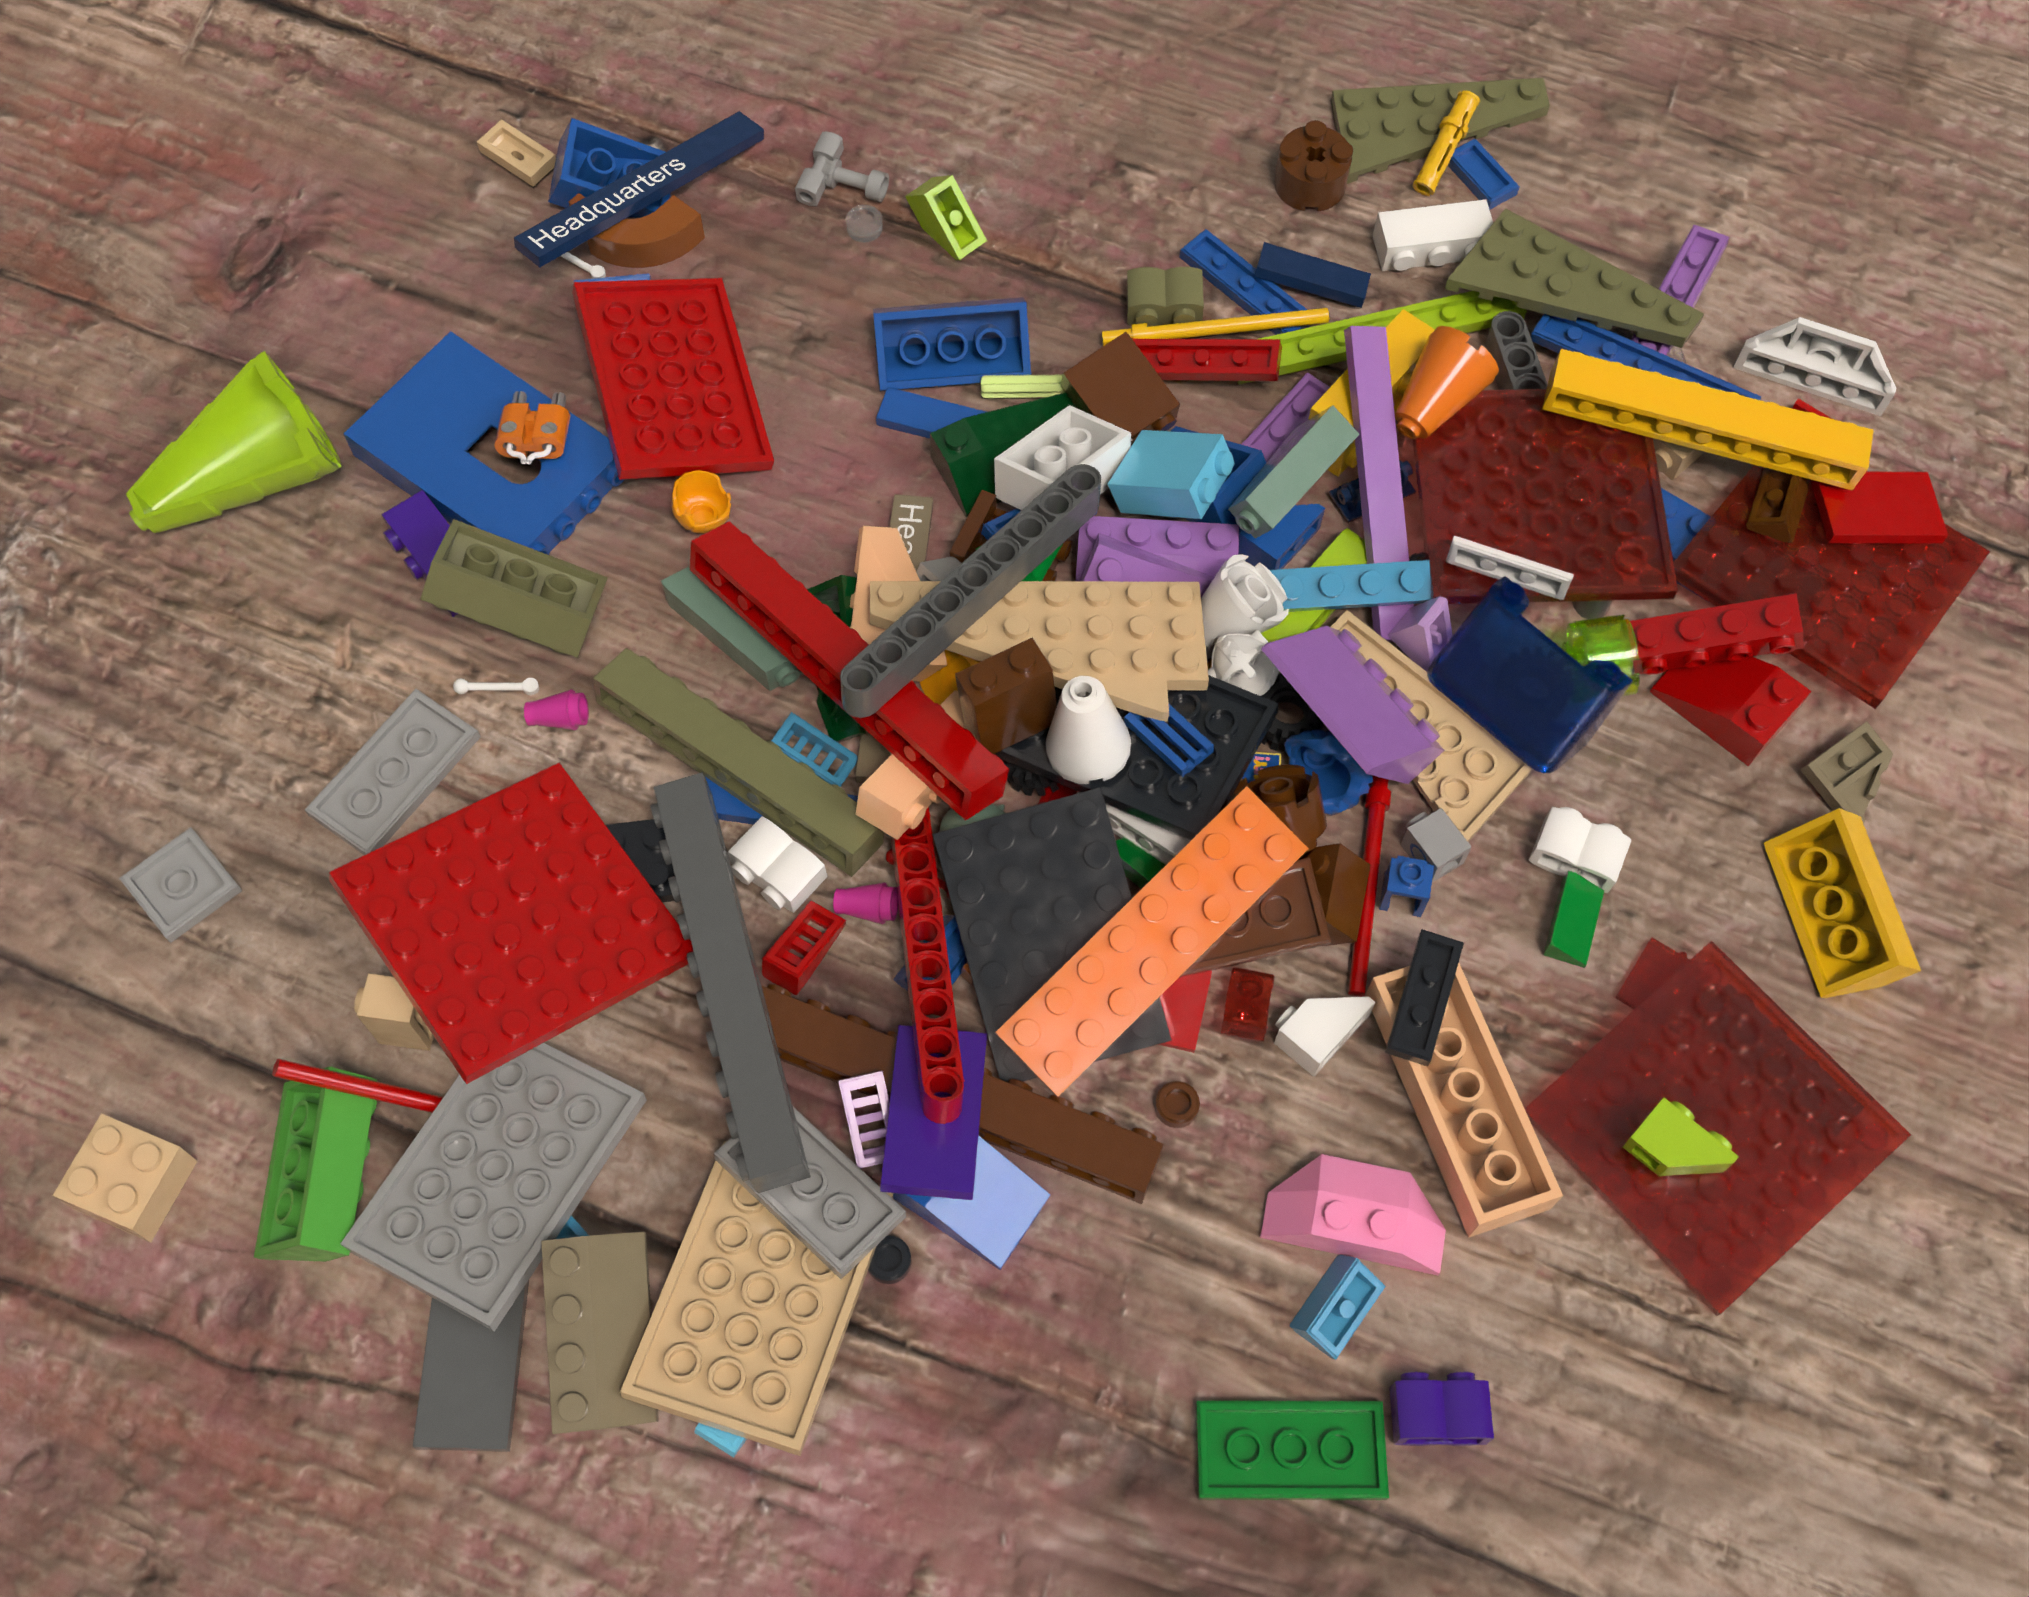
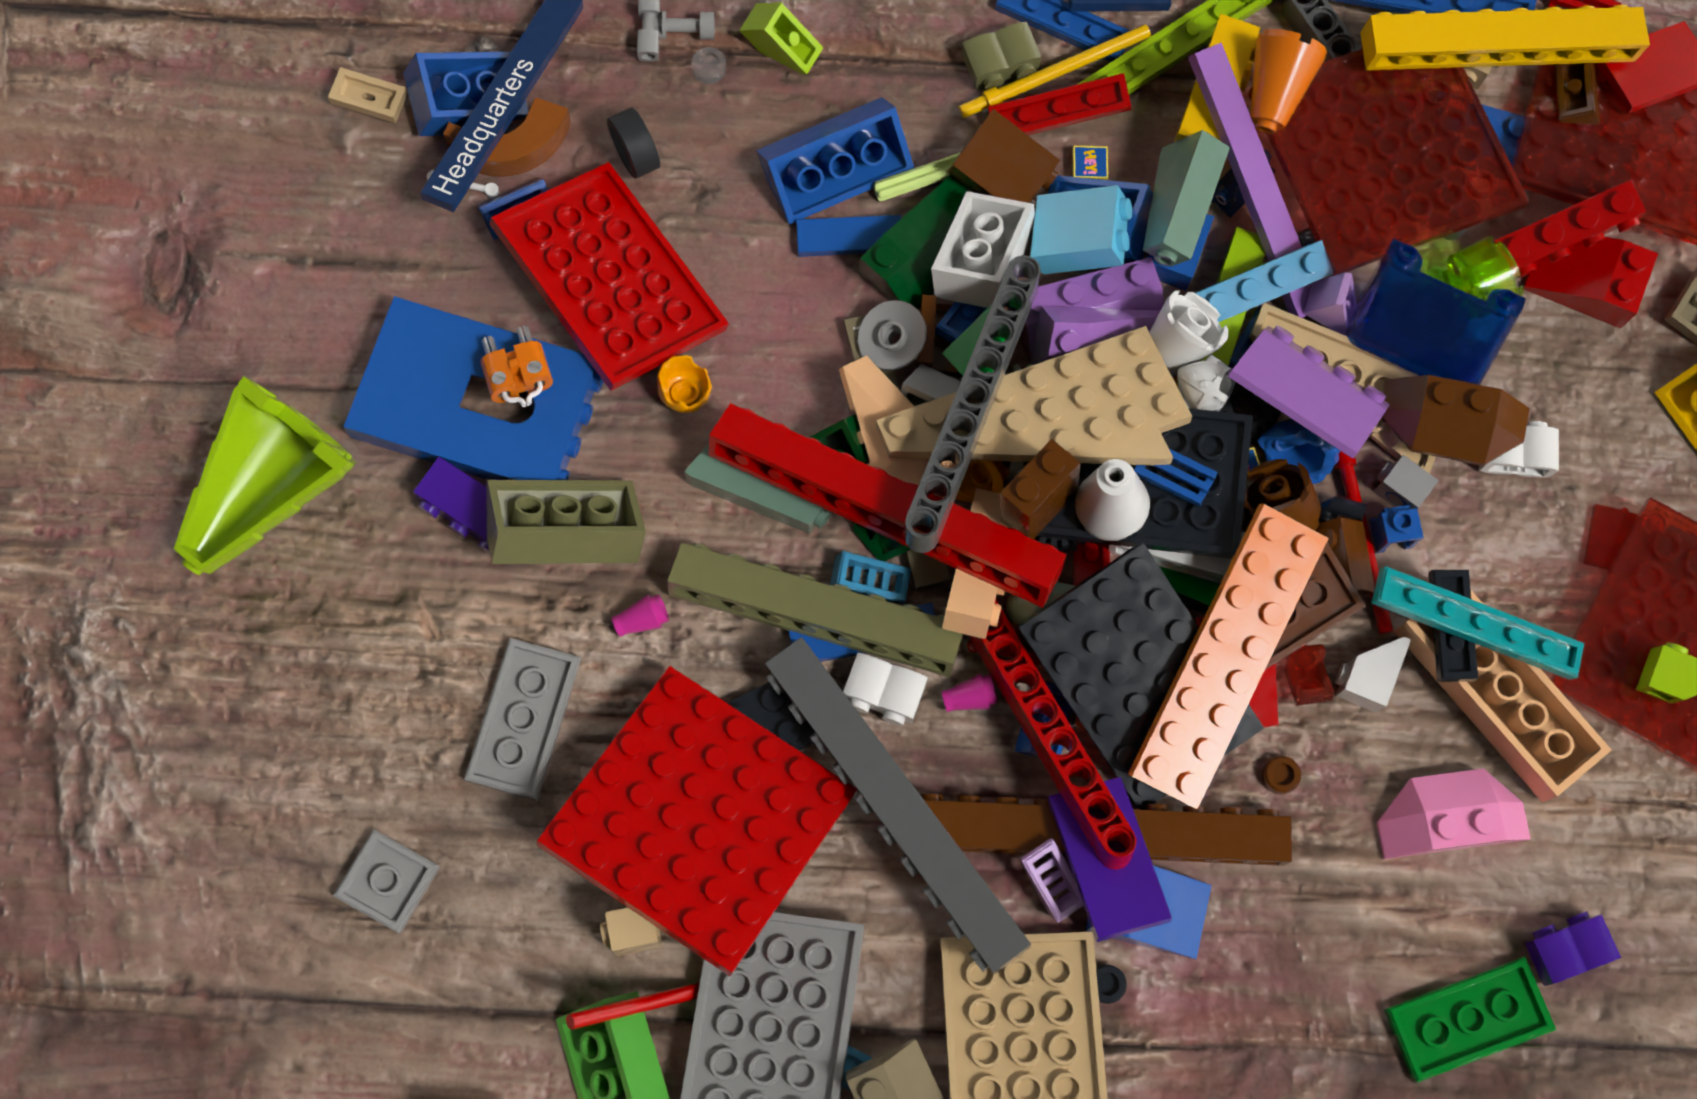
camera: 25 degrees left, 10 degrees up
white hinge [453,678,540,696] -> none
light grey tile [714,1107,906,1279] -> none
red slope [762,901,846,995] -> none
medium lavender tile [1241,372,1330,463] -> none
dark azure slope [1290,1255,1386,1360] -> none
white slope [1446,535,1574,600] -> none
green slope [1543,870,1604,968] -> none
none -> black tyre [606,107,660,179]
none -> light grey dish [858,300,927,370]
none -> tile [1072,146,1108,180]
none -> black arm [1318,496,1367,523]
none -> teal tile [1371,566,1584,680]
none -> reddish brown wedge [1381,375,1530,466]

